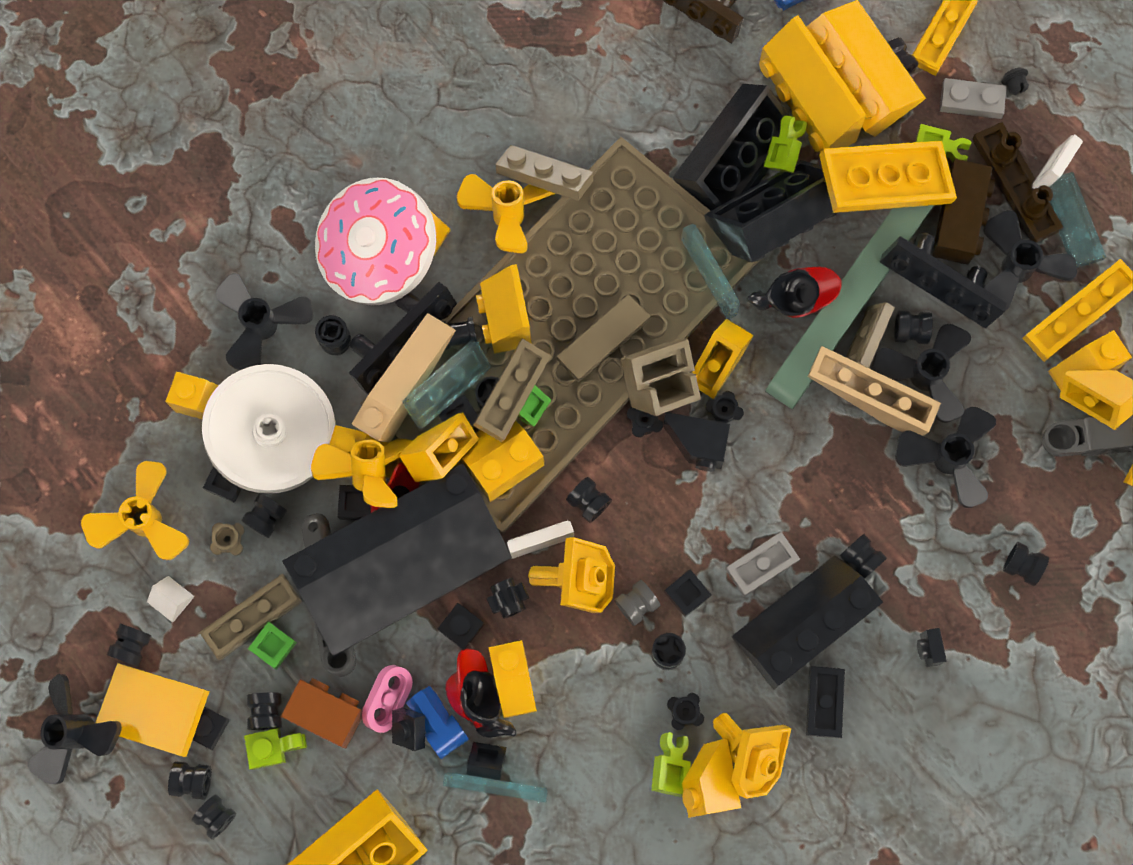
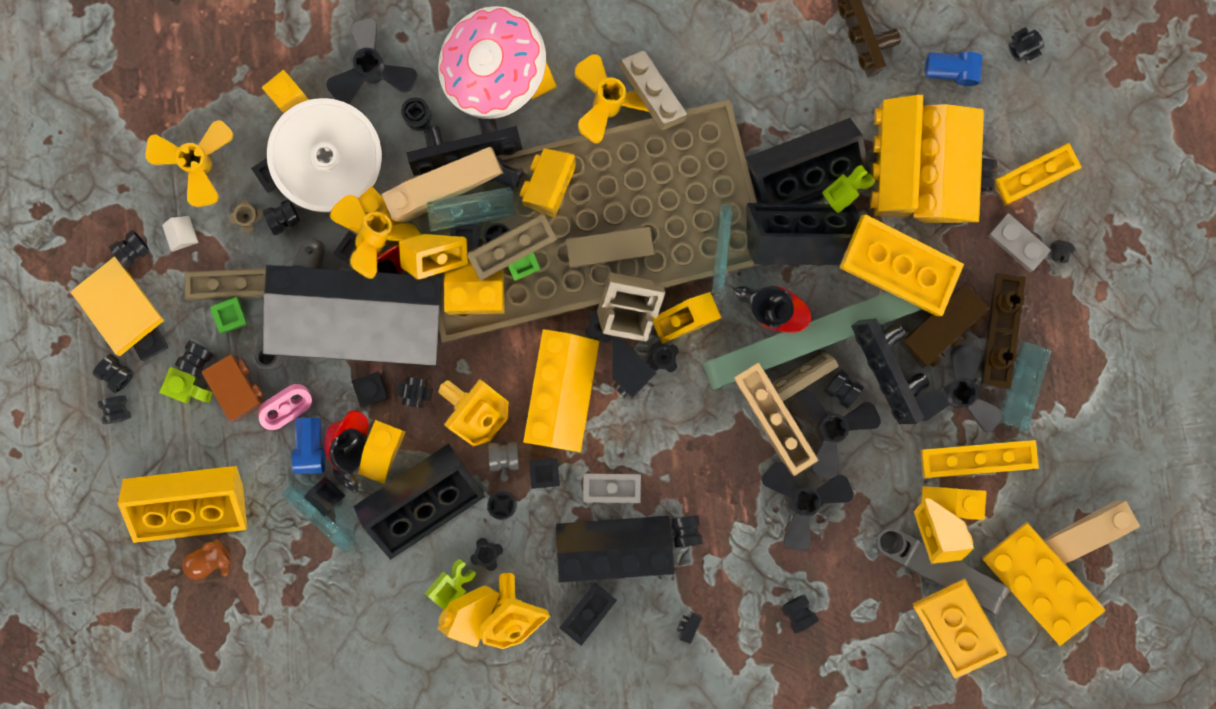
camera: 30 degrees right, 10 degrees up
black piece [28,674,122,785] -> none
black plate [391,707,425,751] -> none
white tile [507,520,574,559] -> none
black wheel [566,477,612,523] -> none
lime plate [915,124,972,162] -> none
white tile [1033,134,1083,189] -> none
none -> black slope [353,443,485,560]
none -> yellow slope [523,329,600,452]

